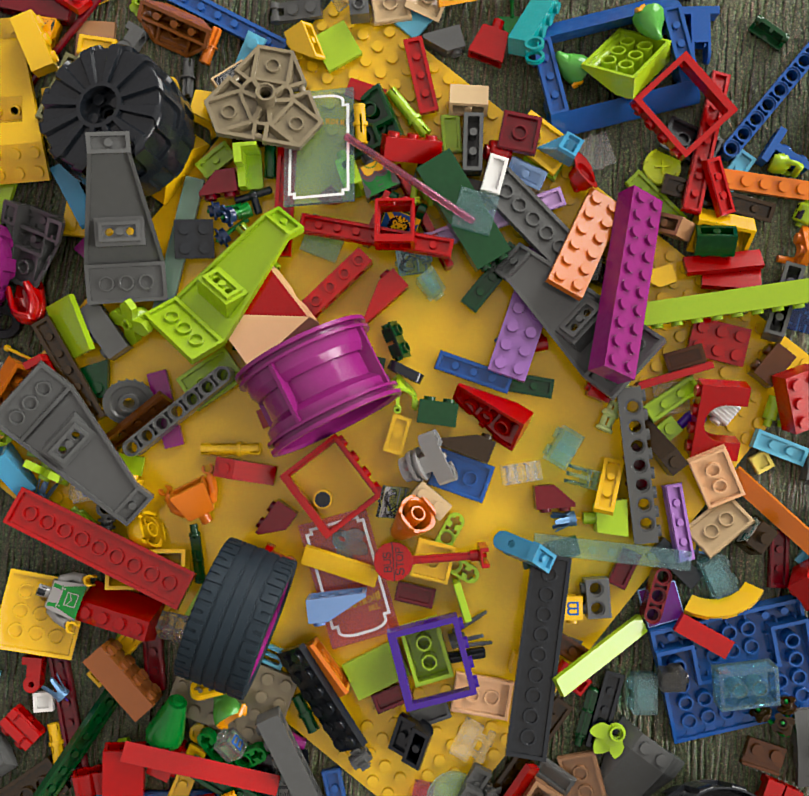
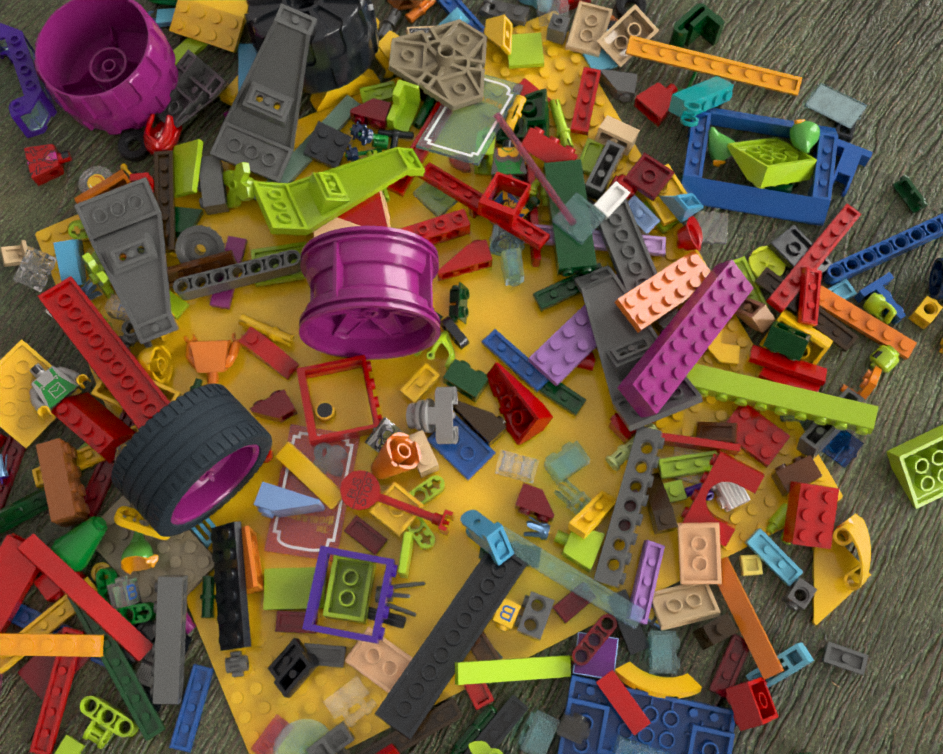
camera: 20 degrees right, 15 degrees down
red window [629,51,738,161] -> none

